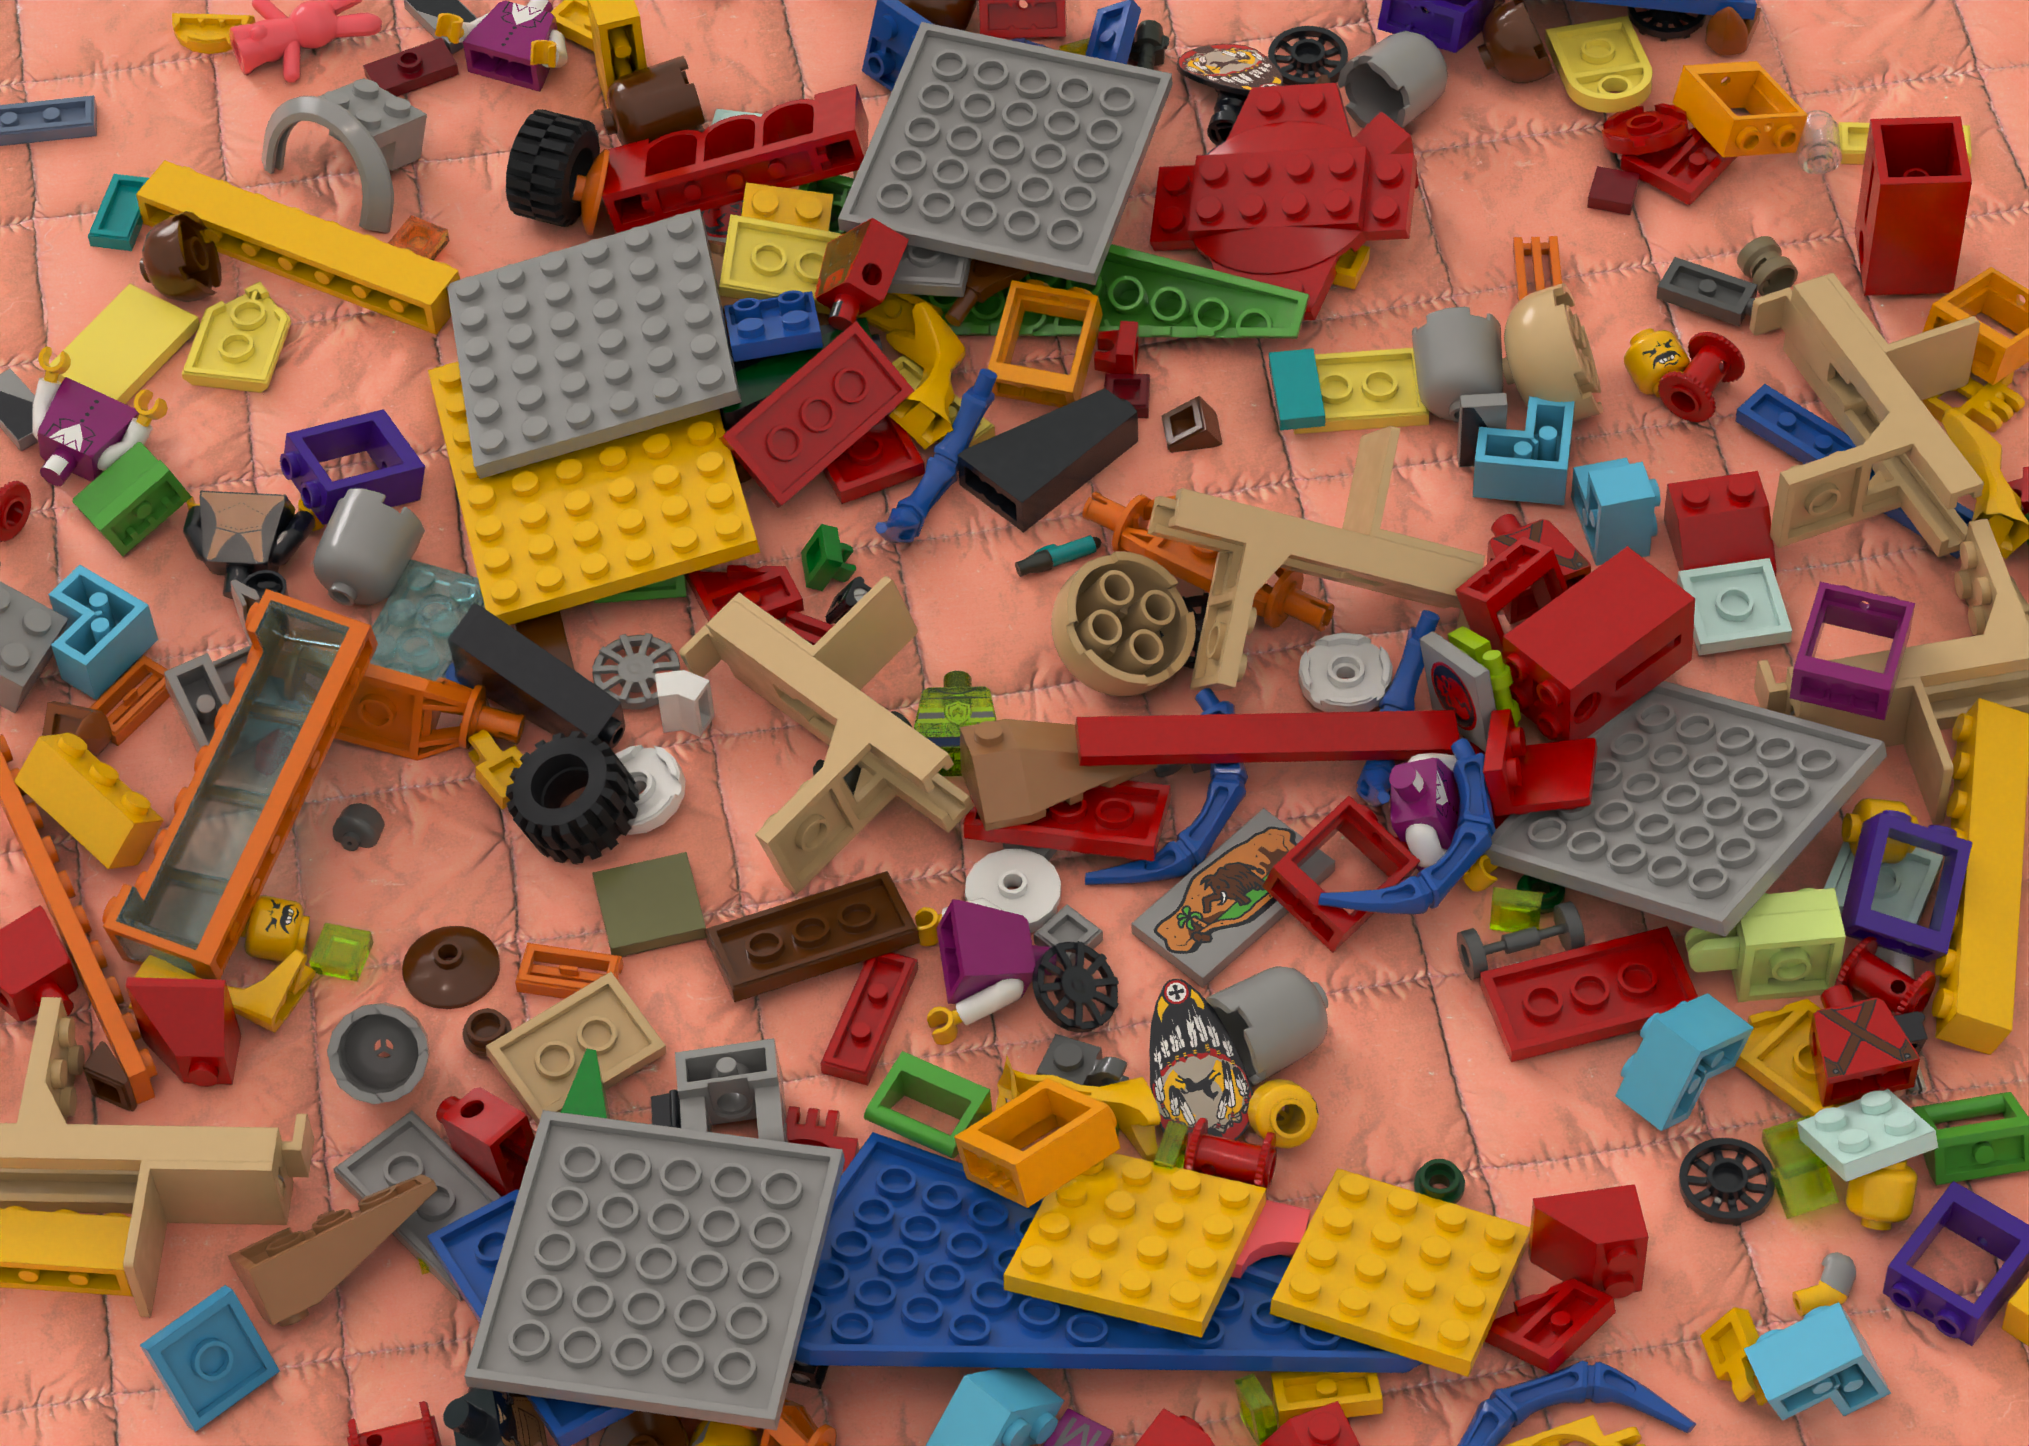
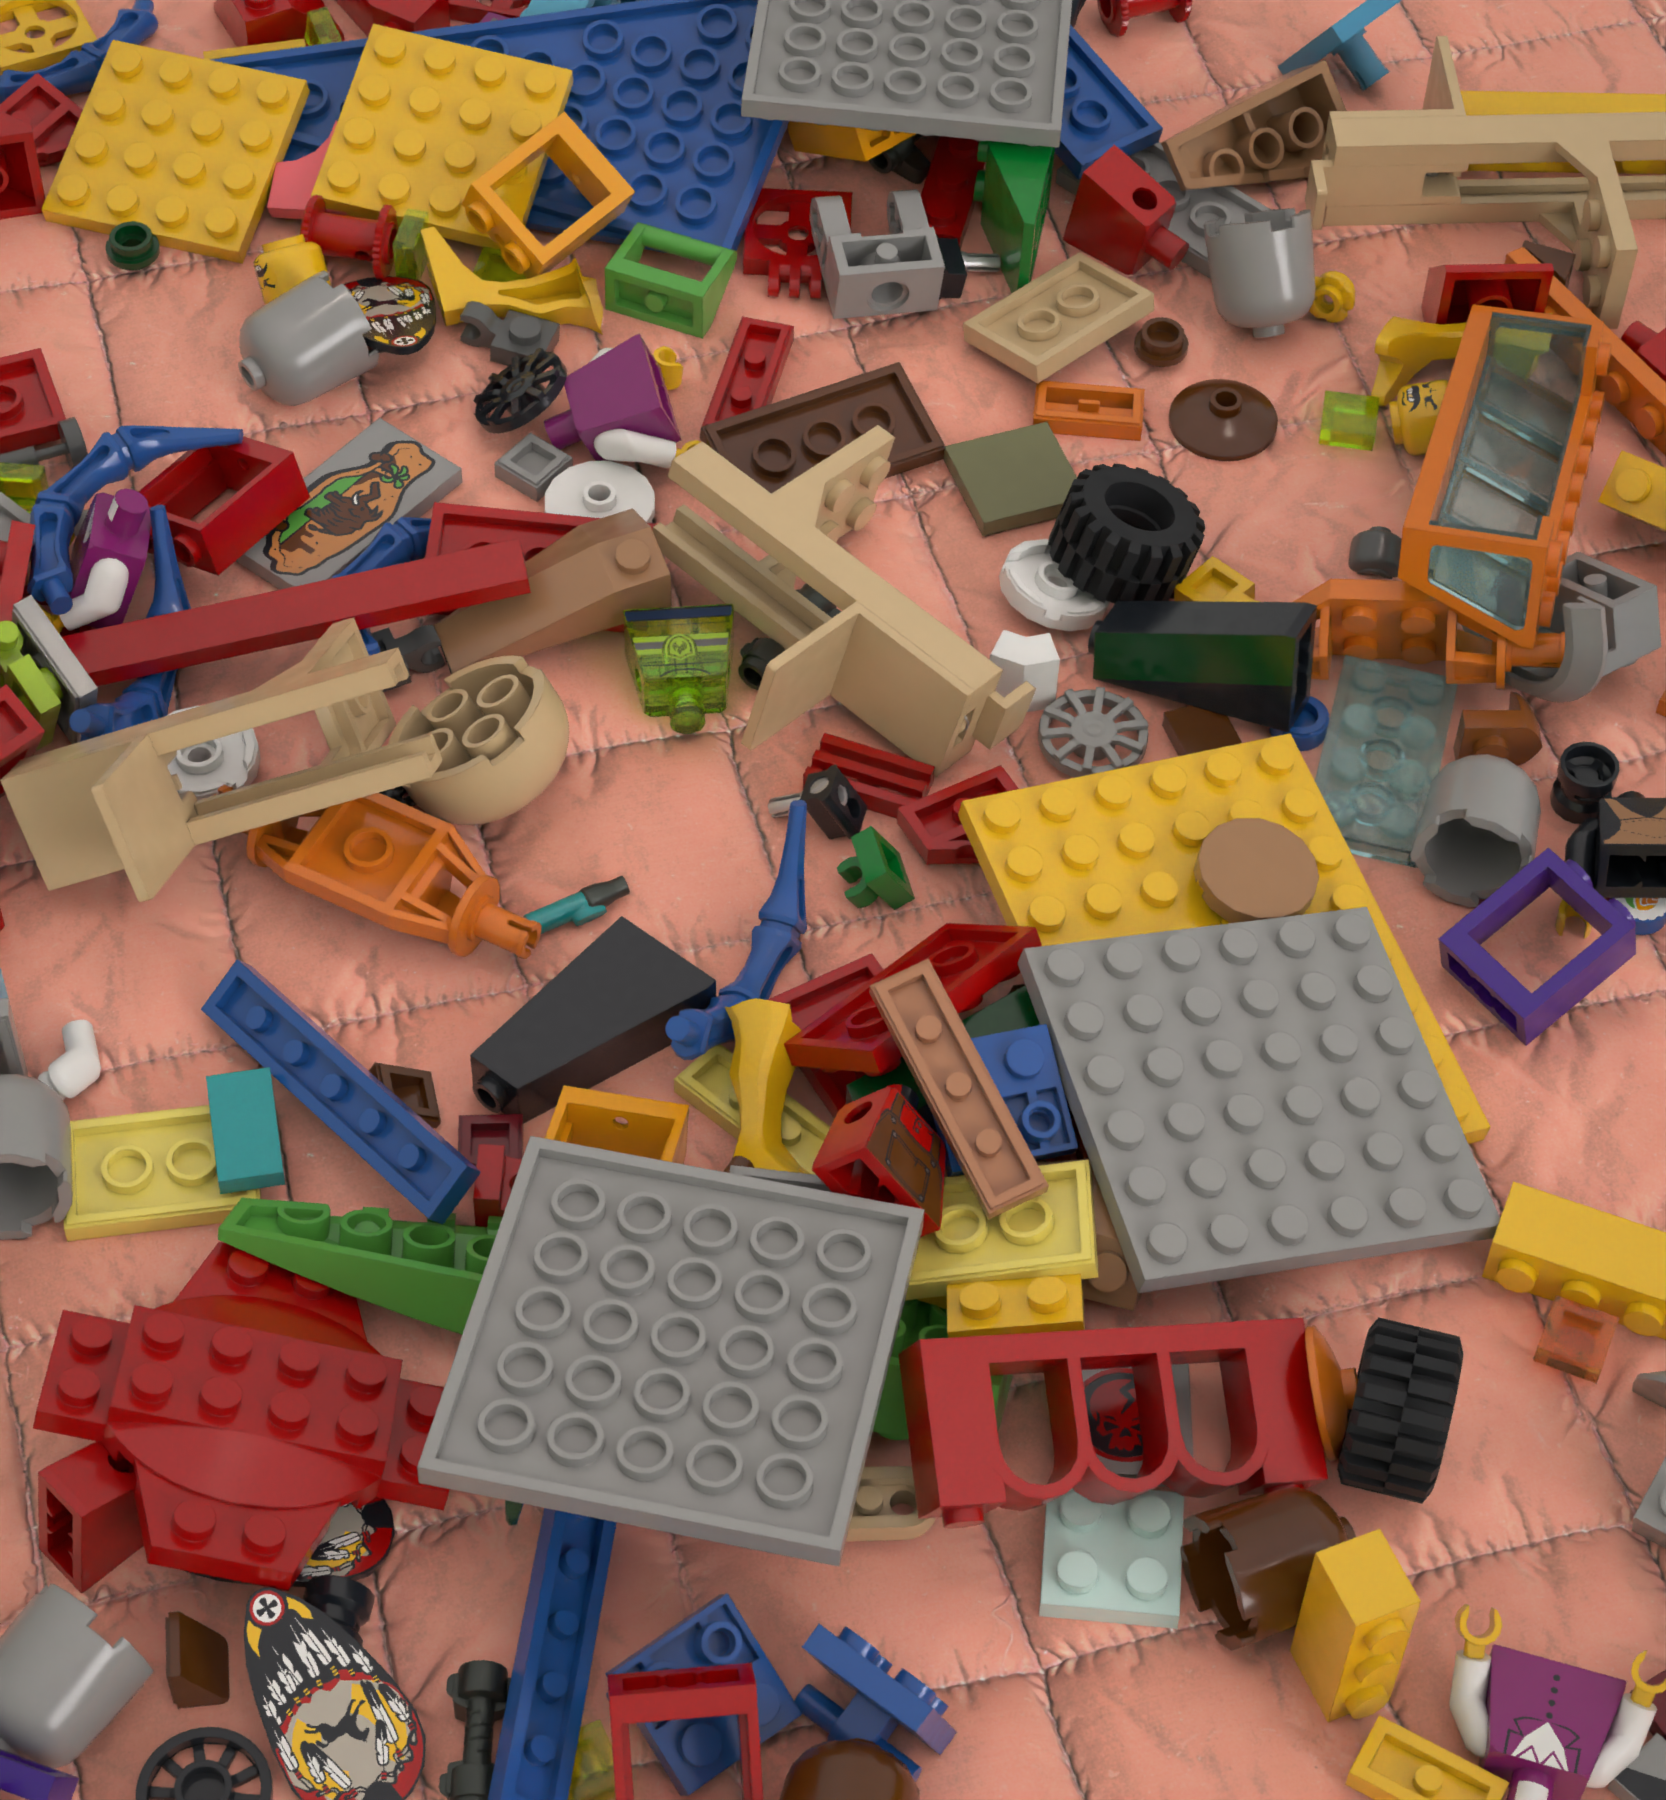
camera: 170 degrees right, 0 degrees up
none -> white arm [38,1020,101,1100]
none -> blue plate [201,959,481,1225]
none -> nougat tile [869,959,1049,1220]
none -> medium nougat tile [1193,818,1319,923]
none -> yellow plate [1309,271,1356,323]

